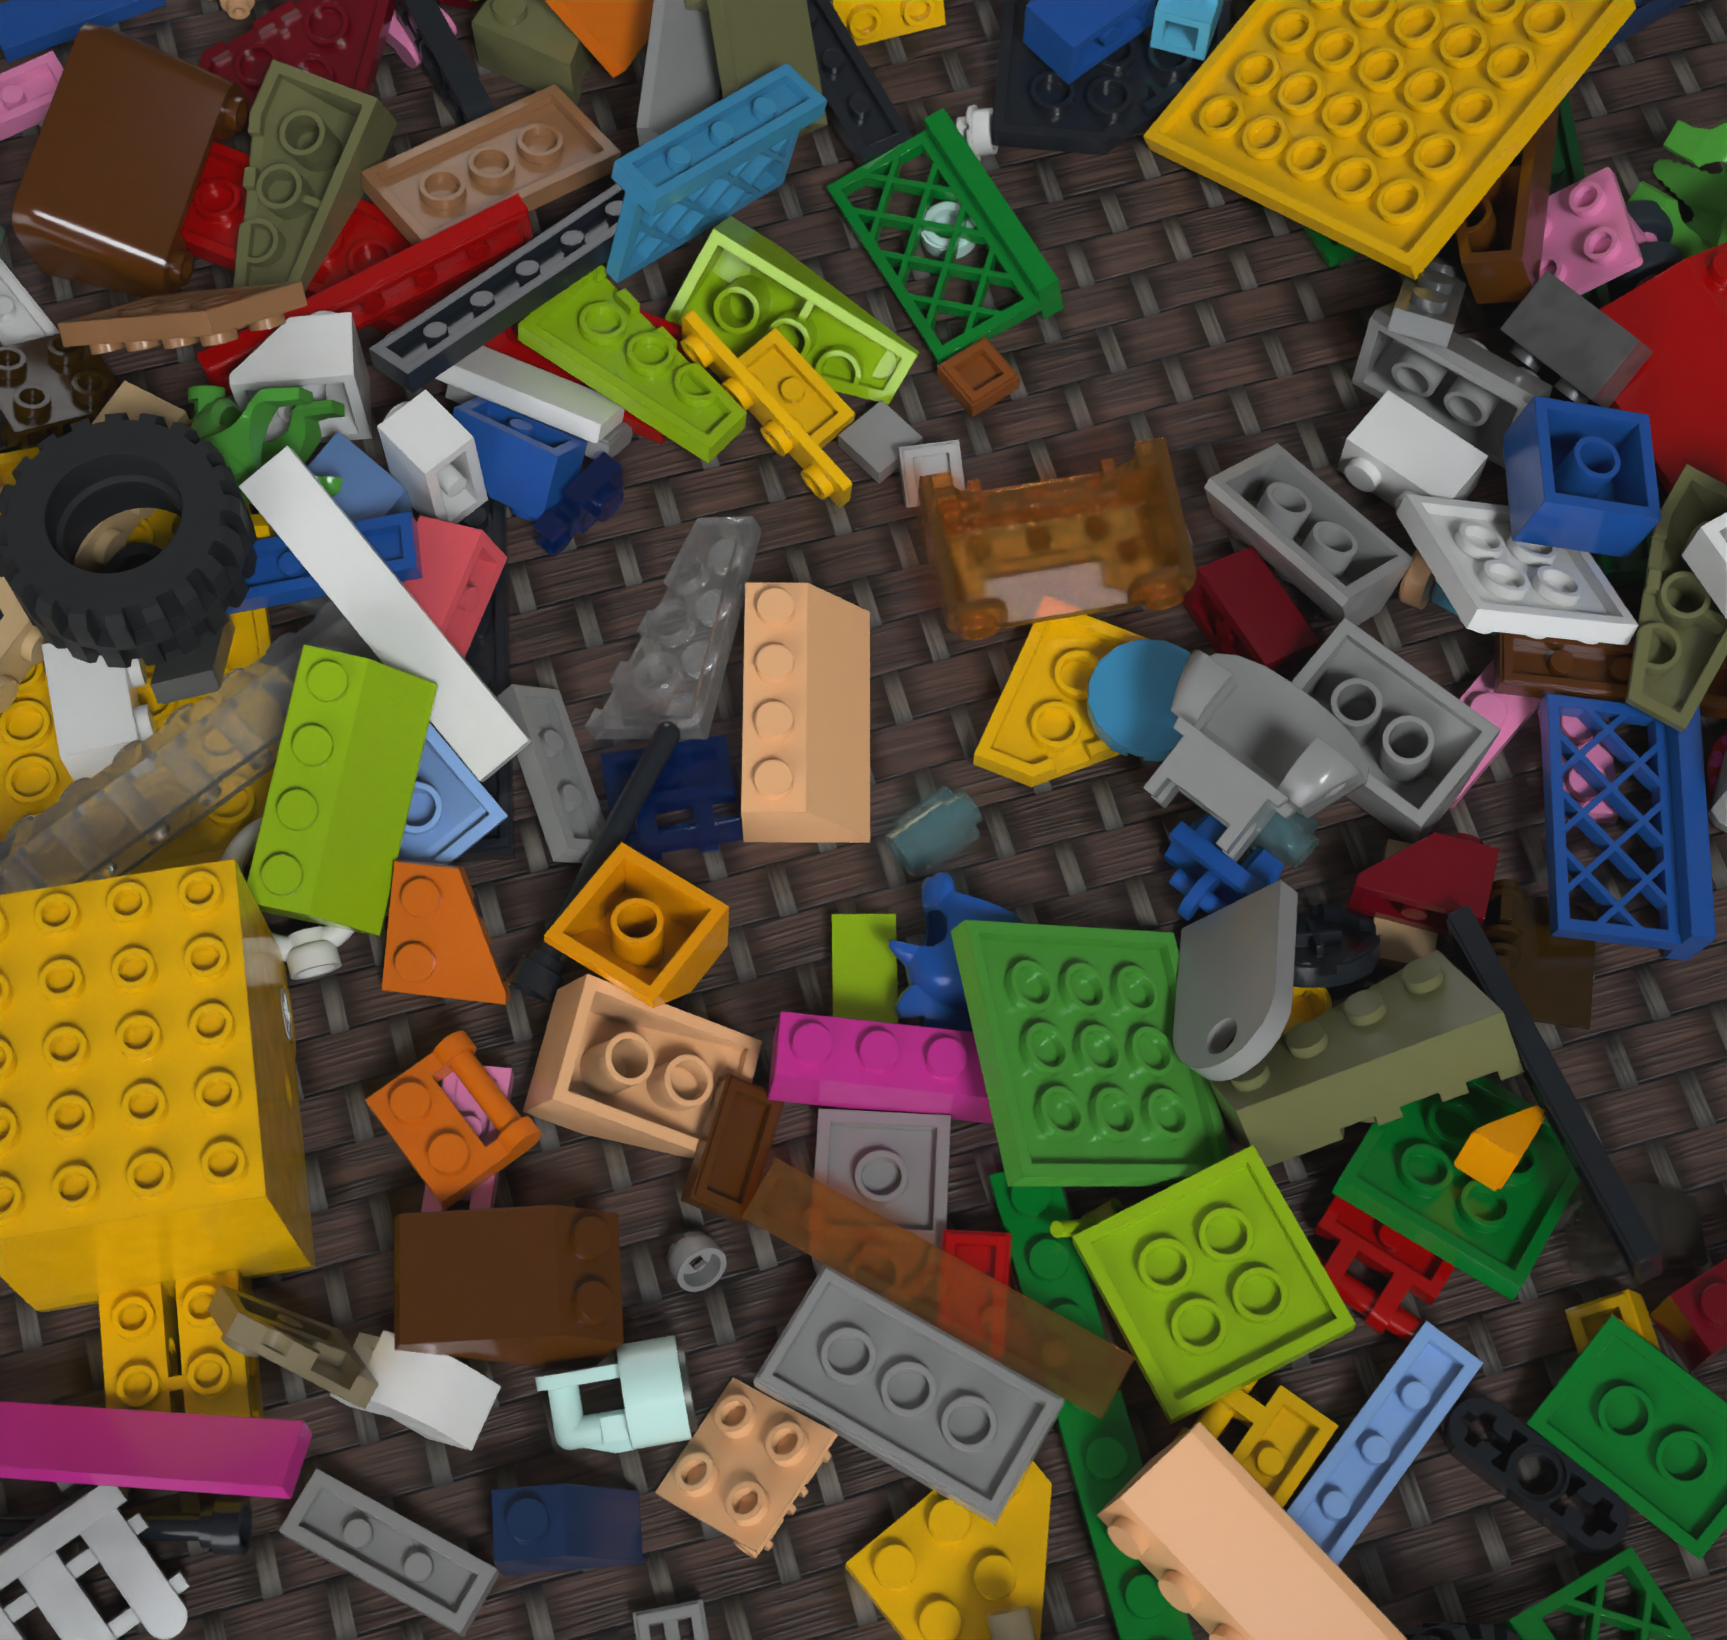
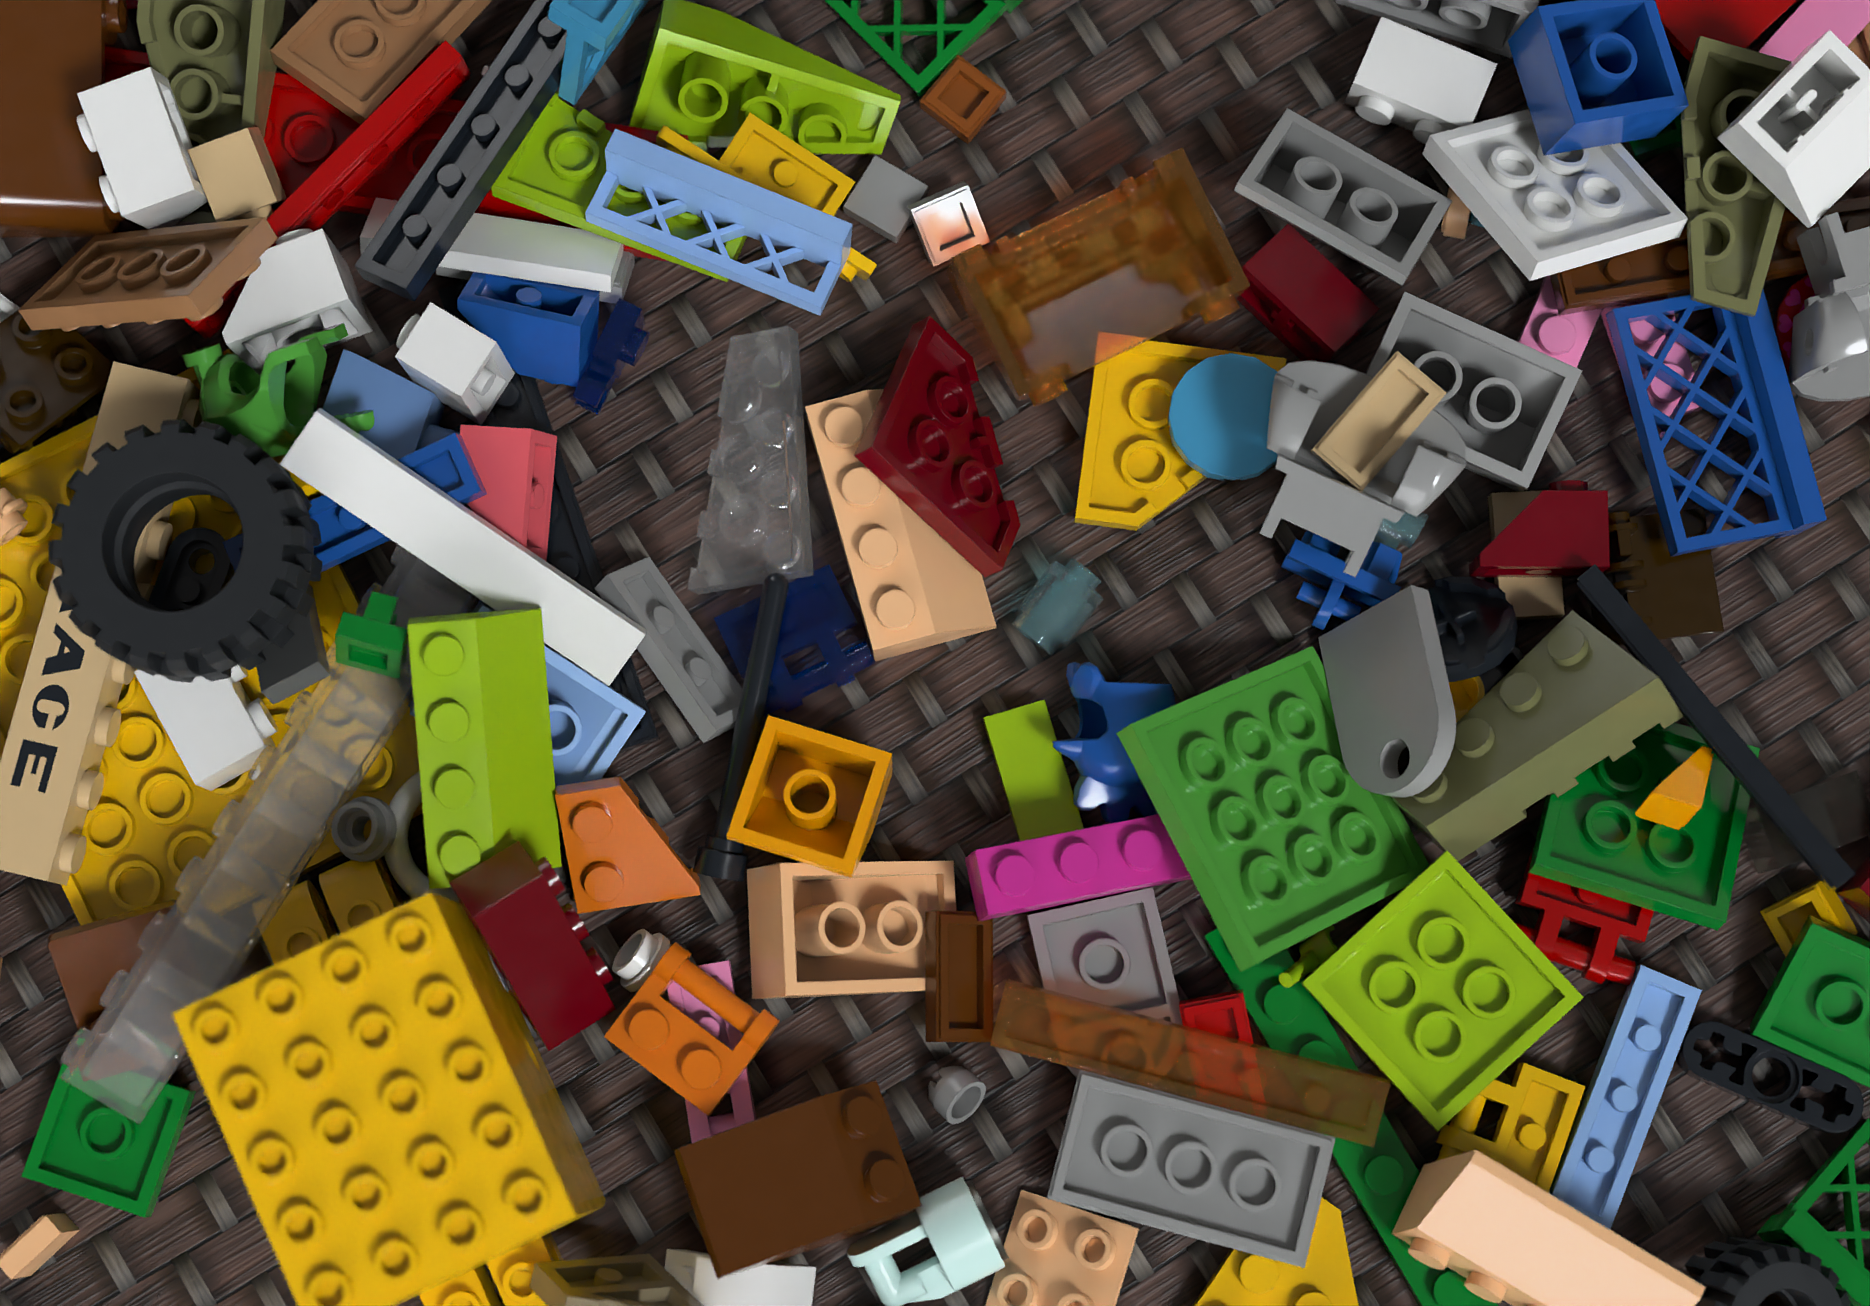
camera: 15 degrees left, 15 degrees up
none -> white slope [77,67,208,229]
none -> tan brick [187,127,287,222]
none -> light grey plate [331,796,397,862]
none -> green tile [335,591,408,679]
none -> dark red brick [449,841,616,1051]
none -> light blue fence [585,128,853,316]
none -> white plate [612,929,670,992]
none -> dark red plate [854,316,1021,577]
none -> tan tile [1310,351,1446,492]

